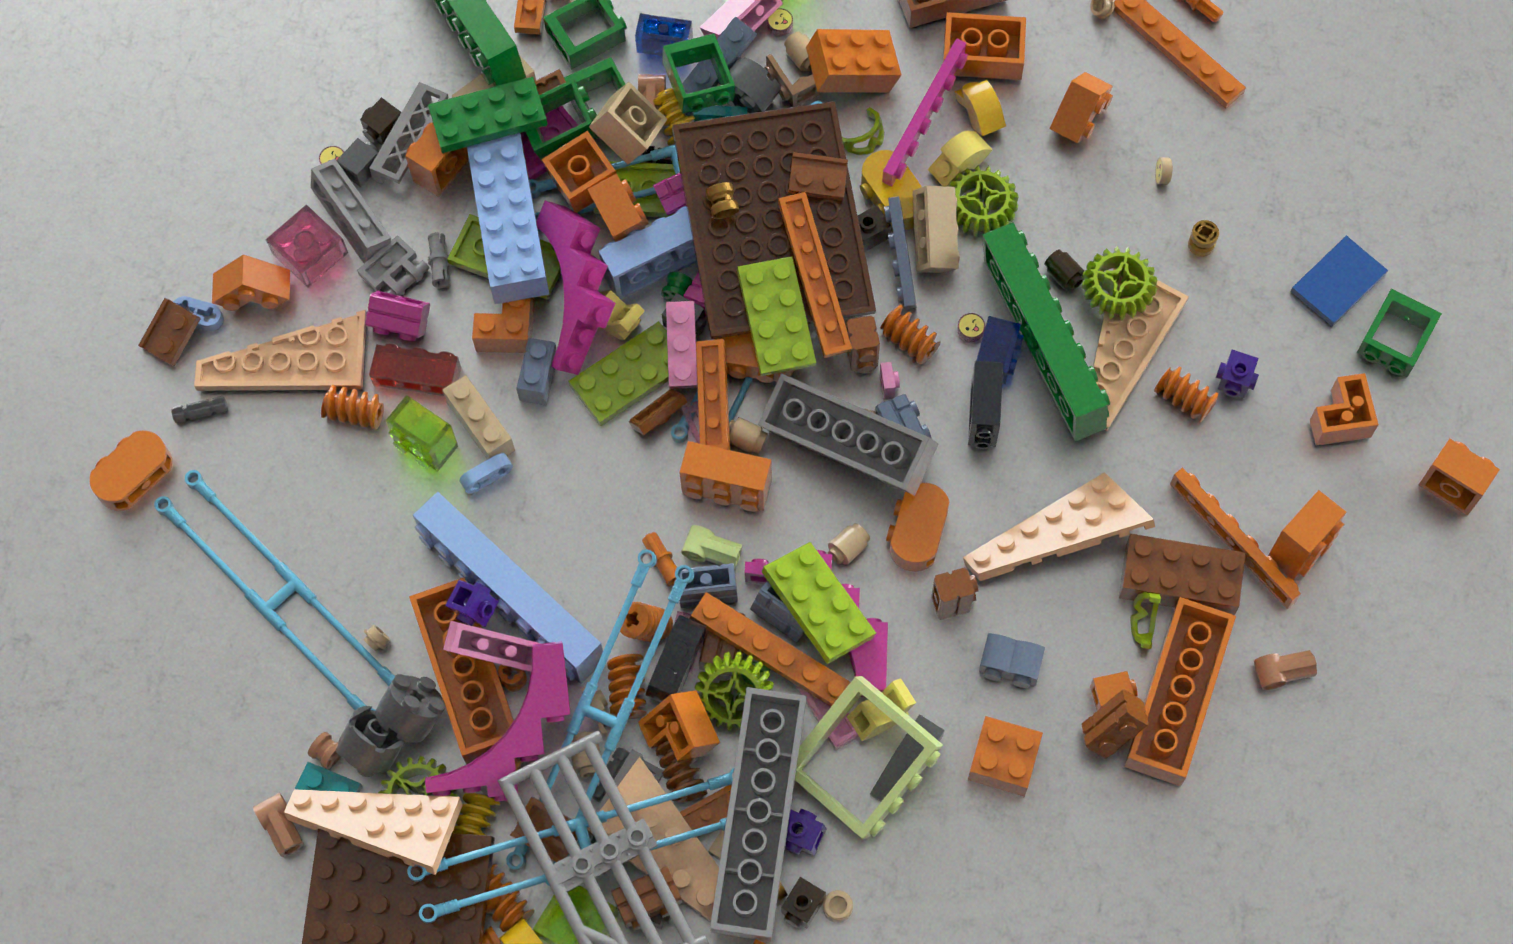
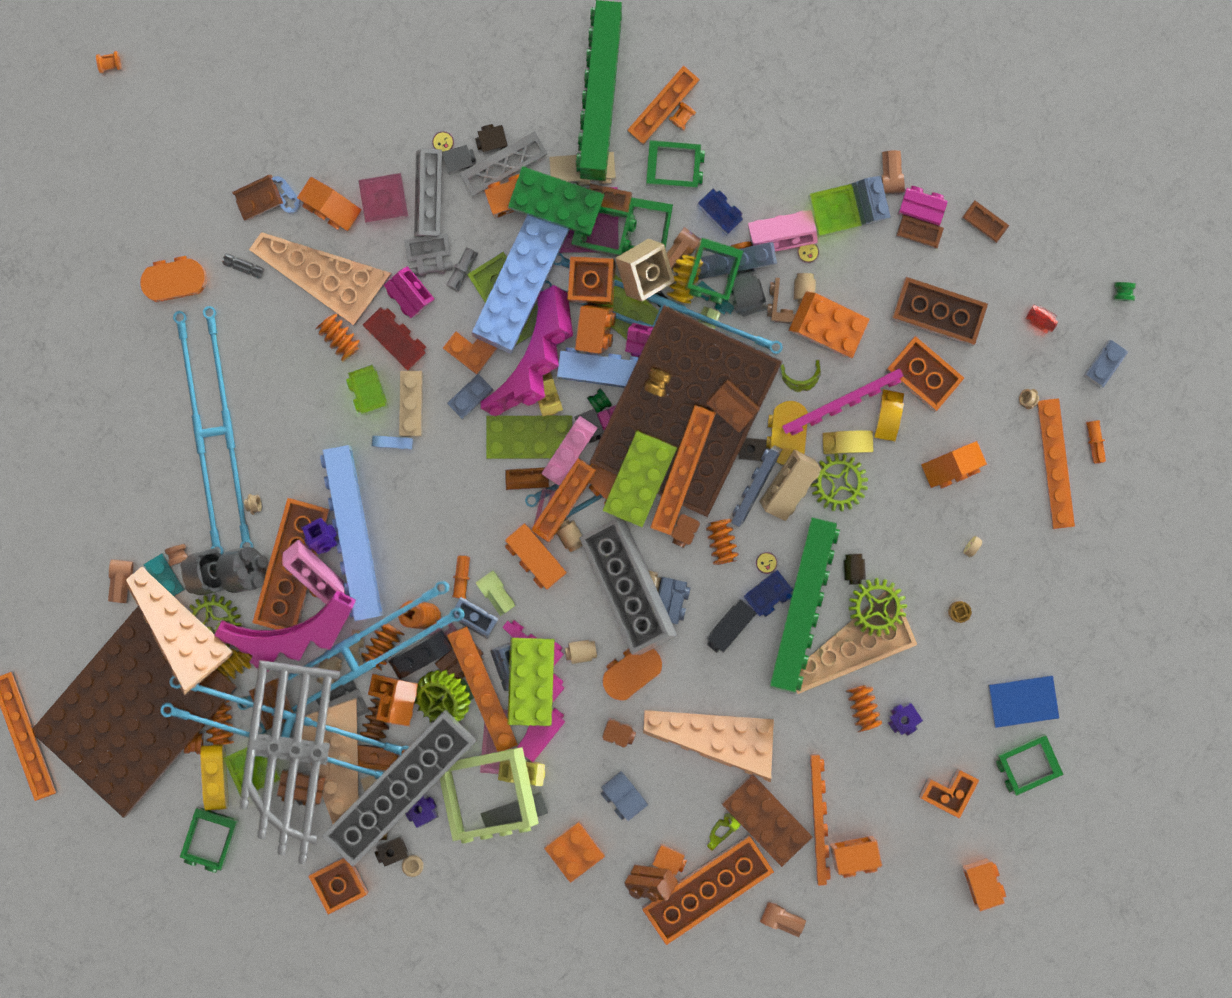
camera: 25 degrees right, 20 degrees up
bright pink plate [879,362,900,400] -> none

